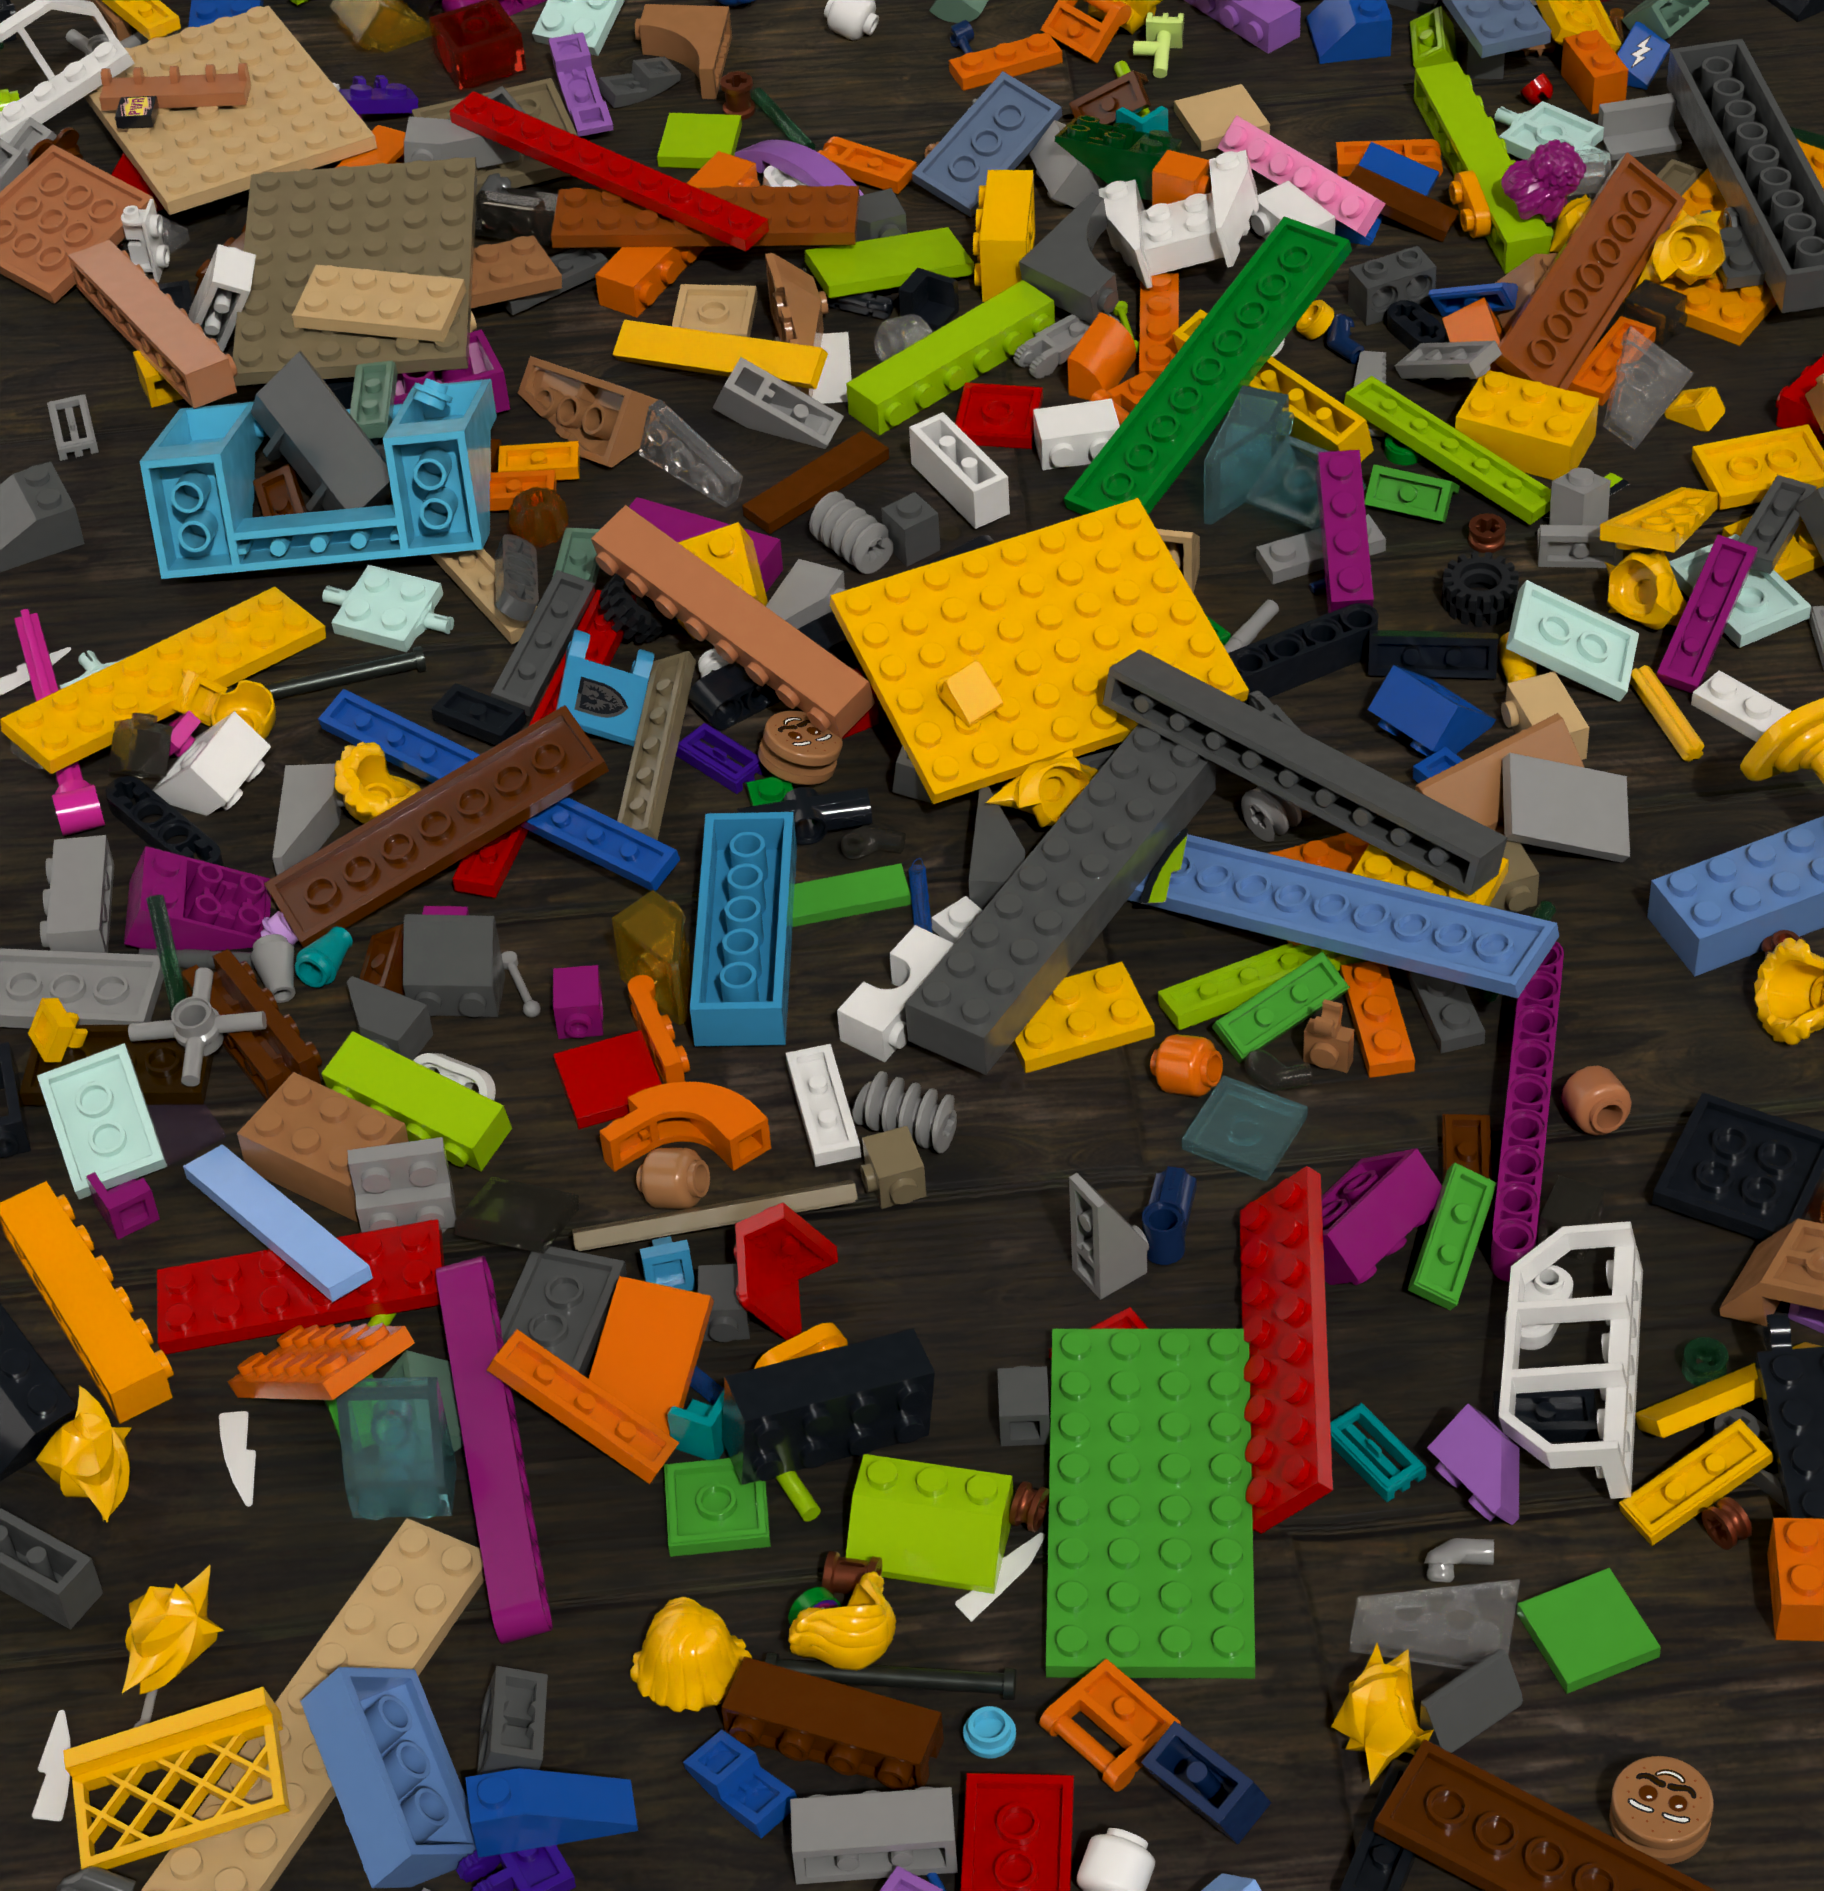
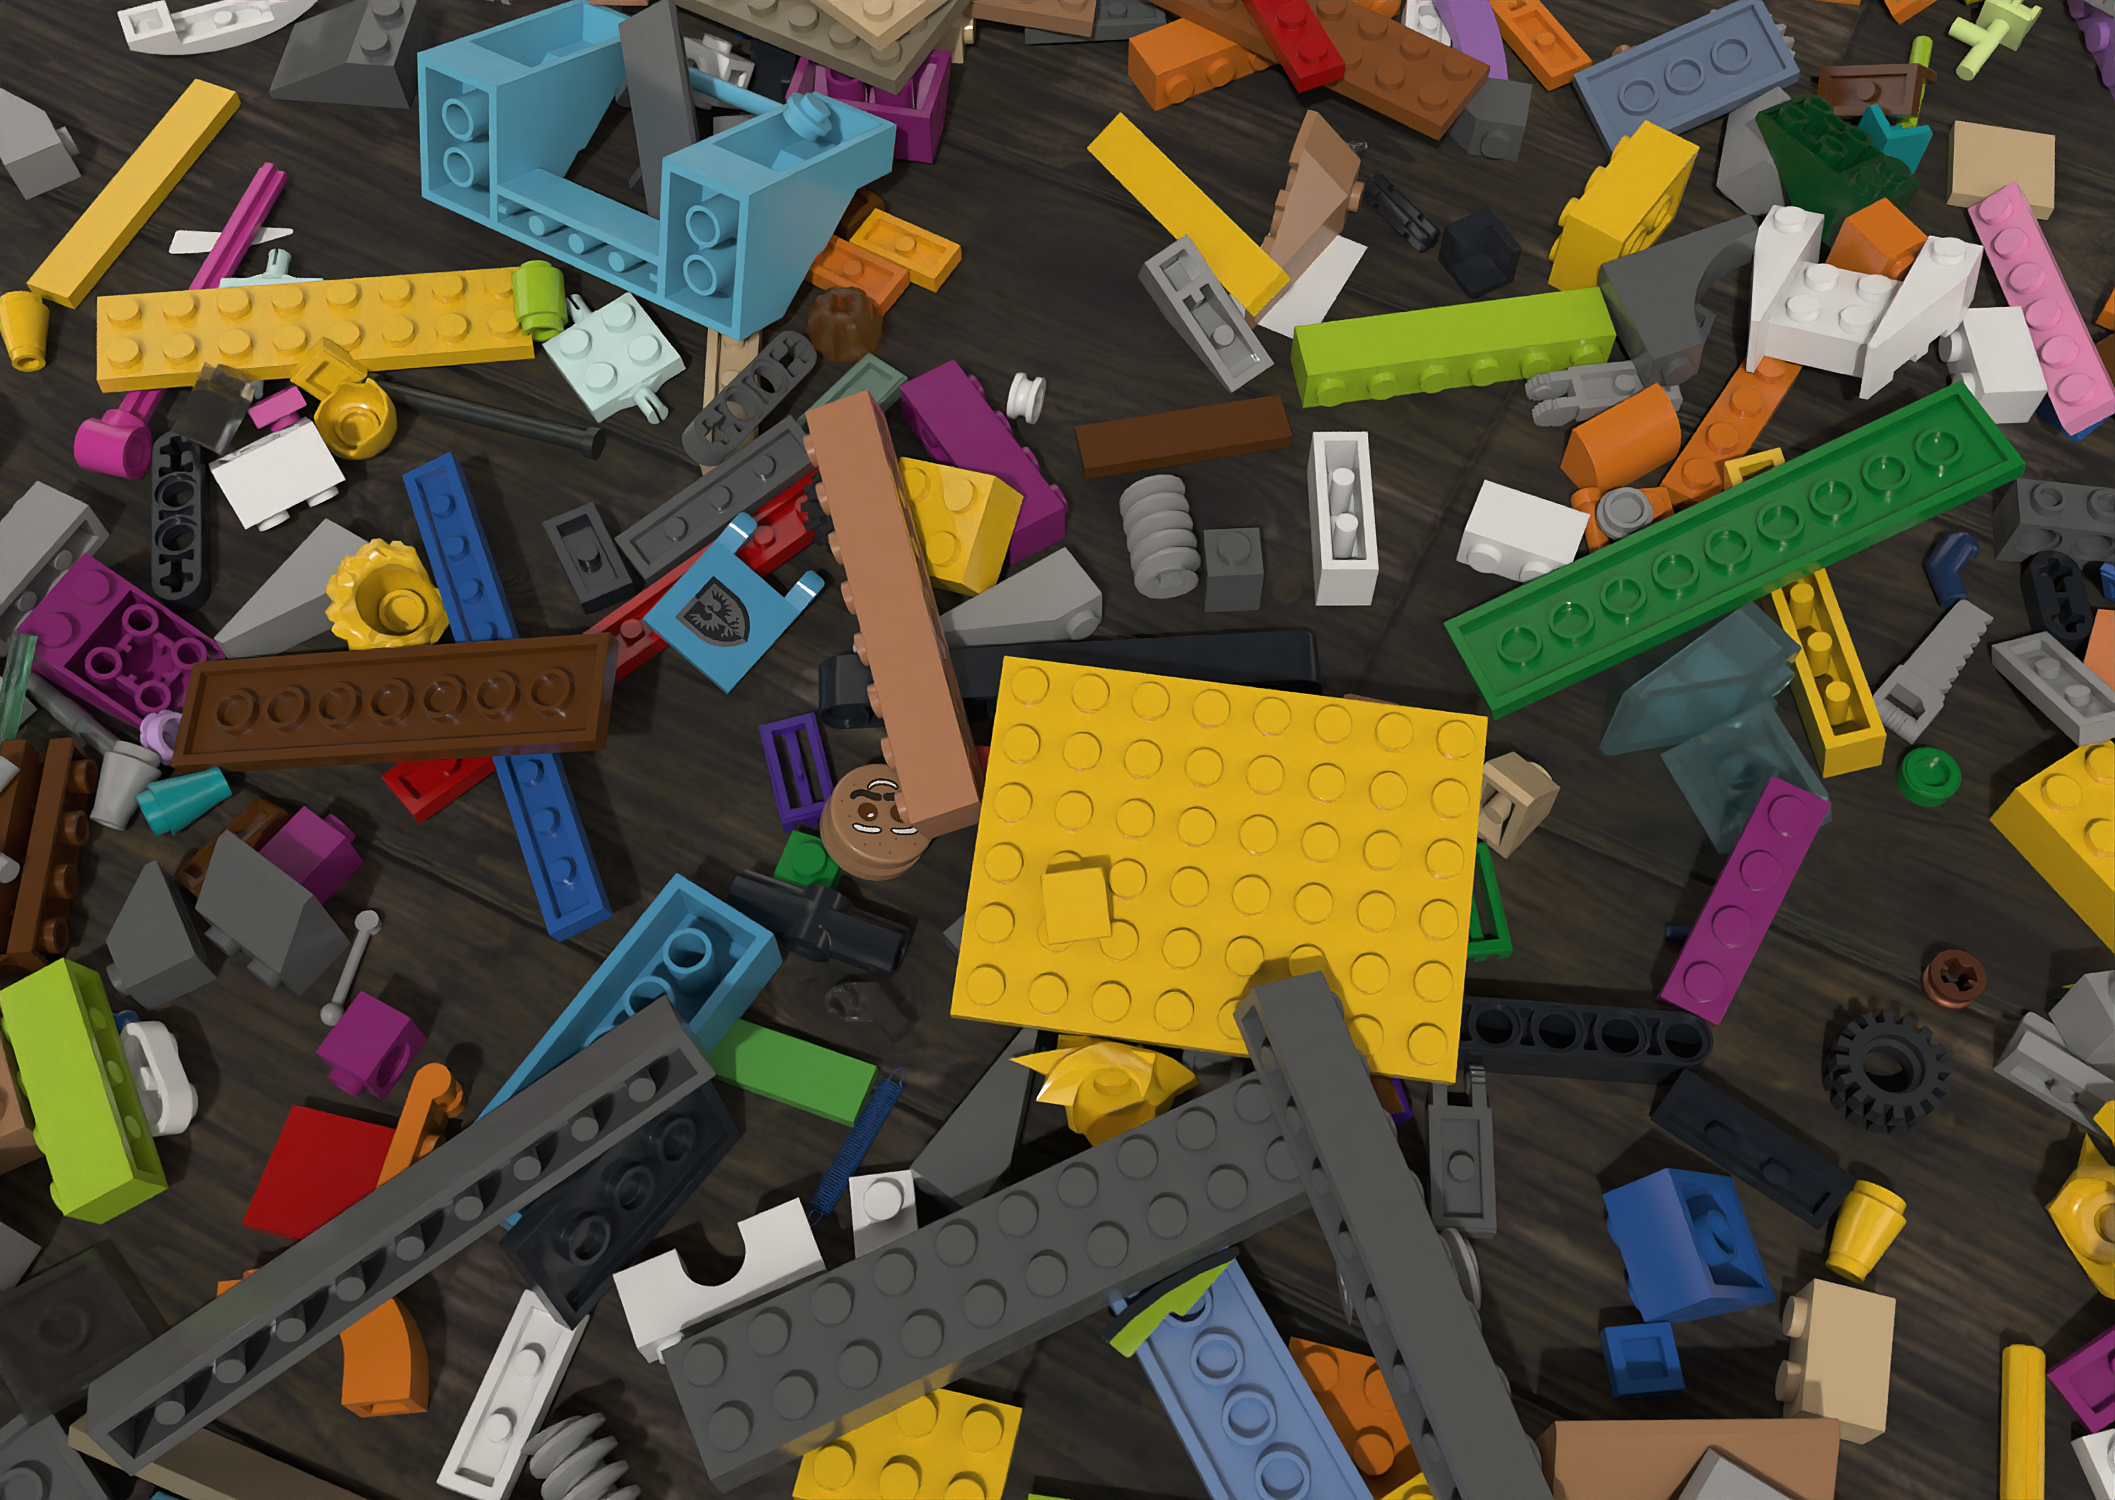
camera: 30 degrees right, 15 degrees up
reddish brown plate [253,464,307,517] -> none
sand green tile [350,360,398,439] -> none
medium nougat wedge [518,356,665,468] -> none
clear yellow slope [612,890,691,1026] -> none
dark tan tile [617,651,696,840] -> none
medium nougat head [636,1148,710,1209] -> none
clear wing [639,399,743,508] -> none
tan plate [672,284,757,337] -> none
lime tile [805,227,974,298] -> none
clear head [874,314,932,361] -> none
red tile [955,382,1043,449] -> none
lime hinge [1113,301,1139,354] -> none
light grey piece [1224,600,1279,653] -> none
light grey plate [1256,514,1386,584] -> none
yellow tile [1296,300,1334,340] -> none
lime plate [1344,376,1551,525] -> none
bright green panel [1365,464,1460,523] -> none
light aqua plate [1506,580,1639,702] -> none
none -> dark grey brick [86,994,716,1476]
none -> black plate [498,1080,742,1331]
none -> lime brick [511,260,568,342]
none -> white bush [1007,372,1046,424]
none -> light grey plate [1596,487,1653,541]

